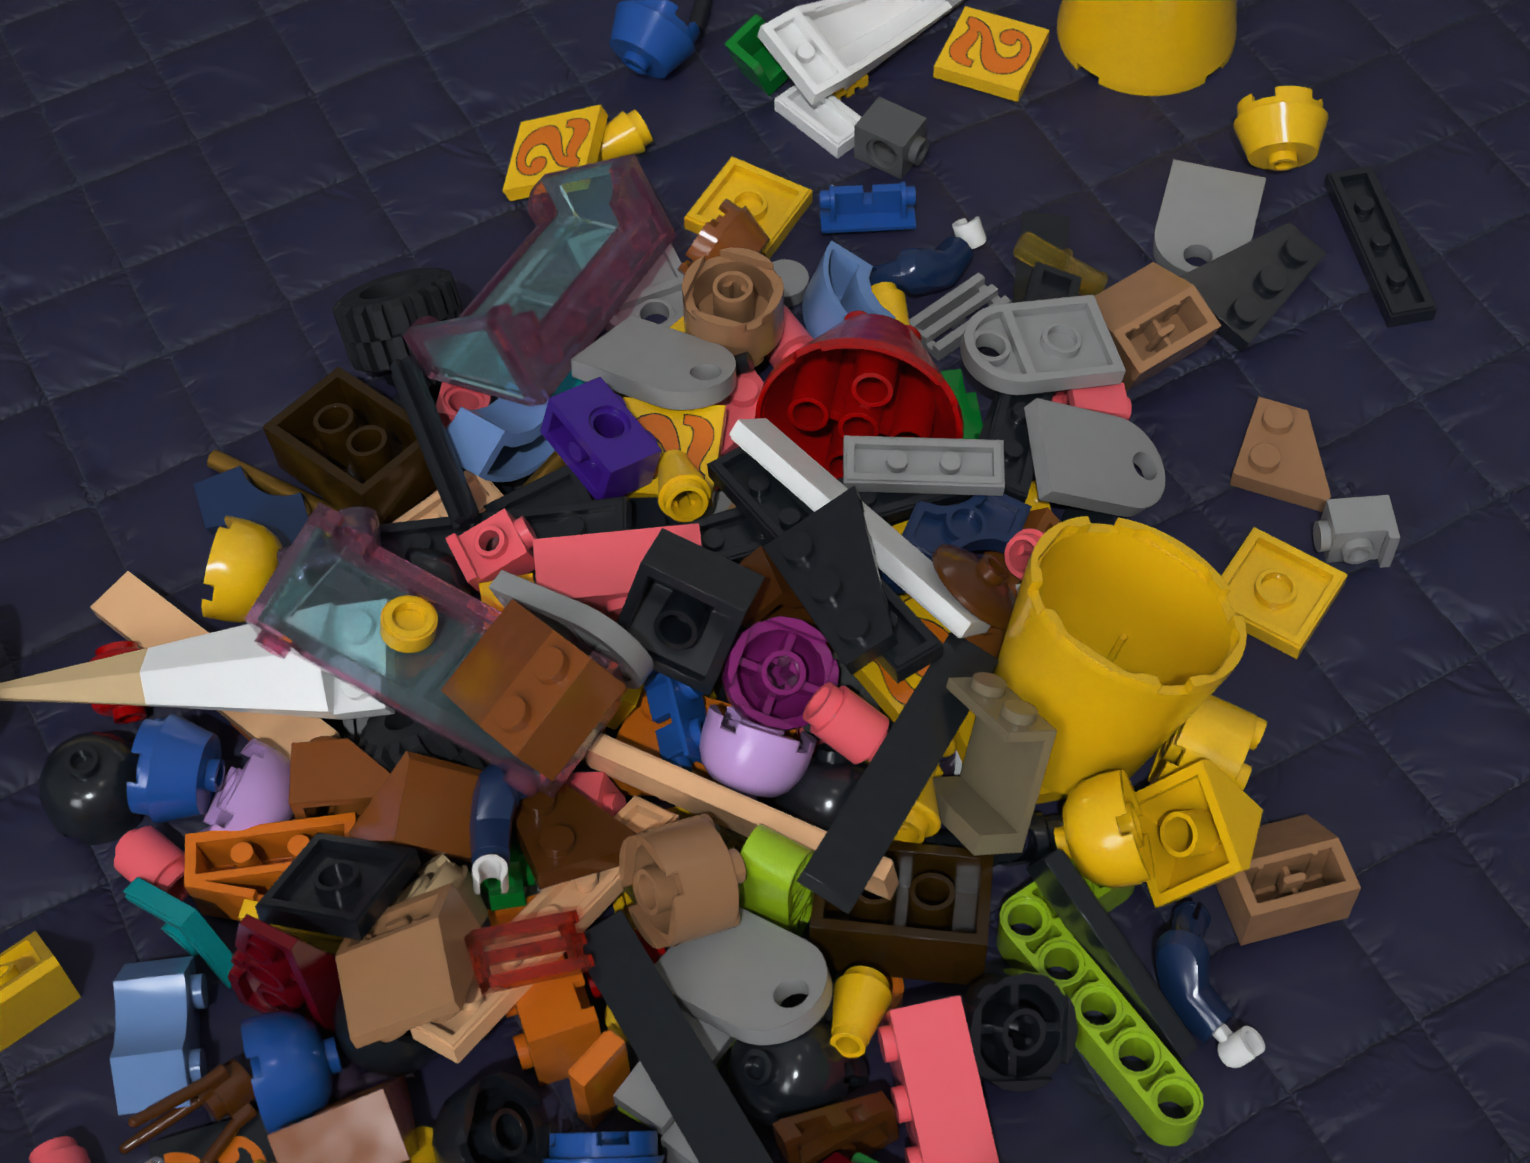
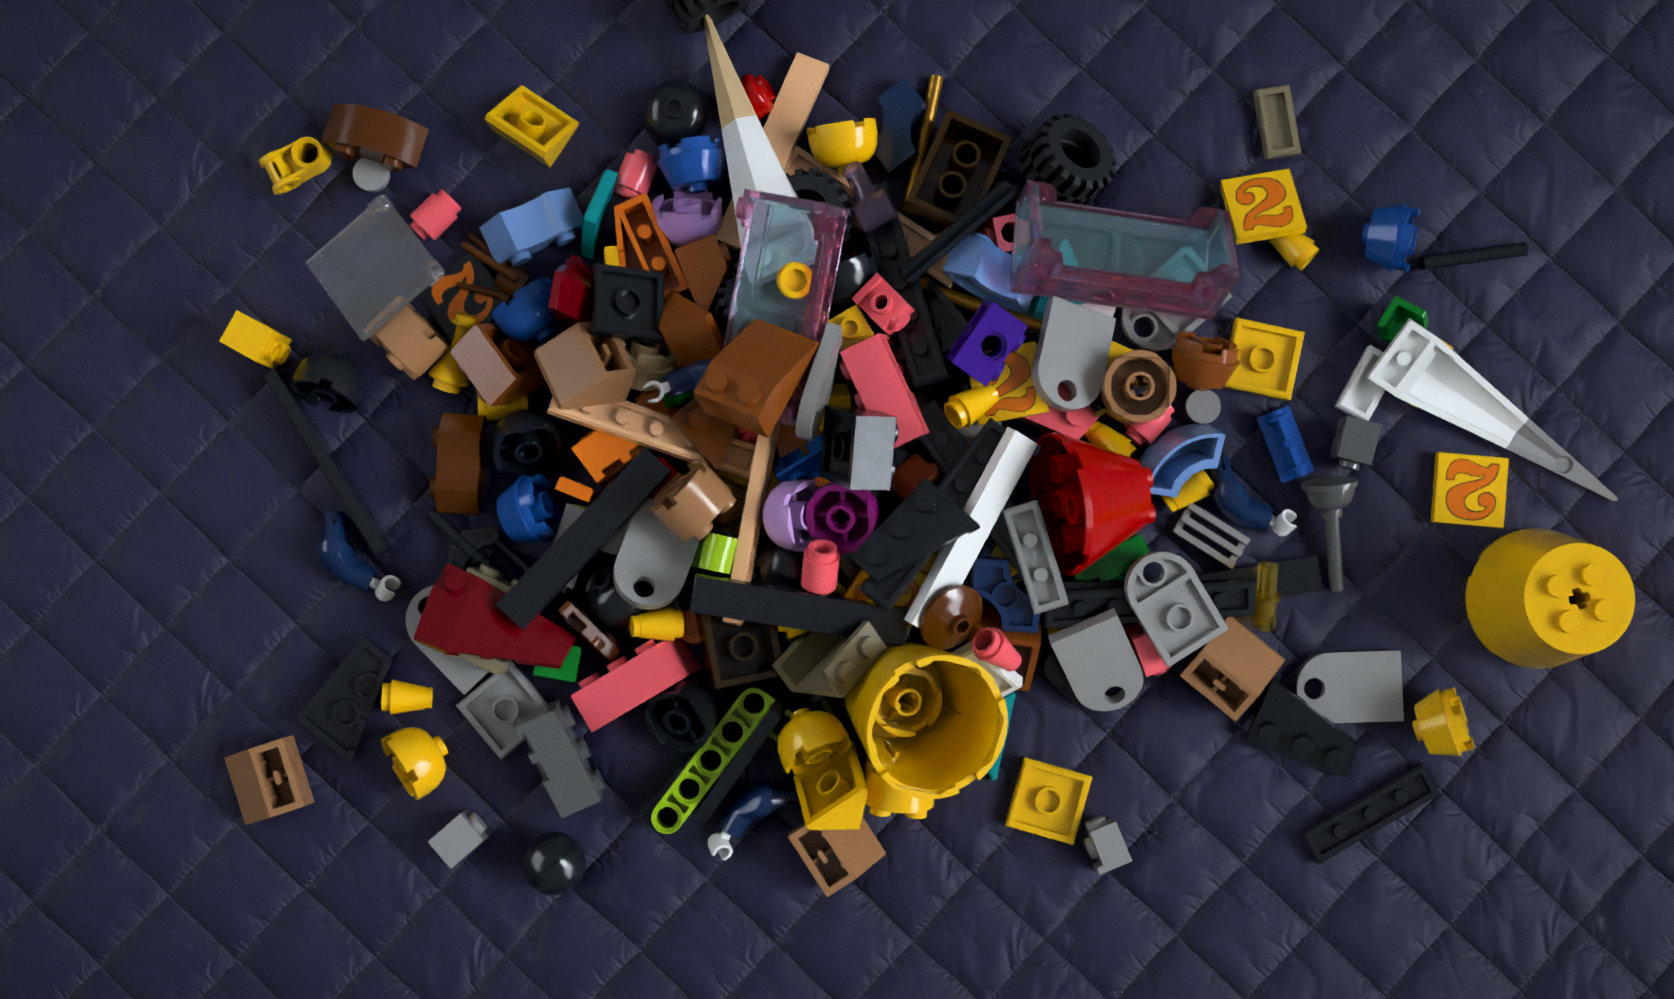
camera: 65 degrees right, 30 degrees up
clear red tile [464,910,595,995] -> none
medium nougat wing [1230,397,1331,512] -> none
none -> dark tan tile [1253,84,1301,160]
none -> dark grey piece [1300,476,1359,593]

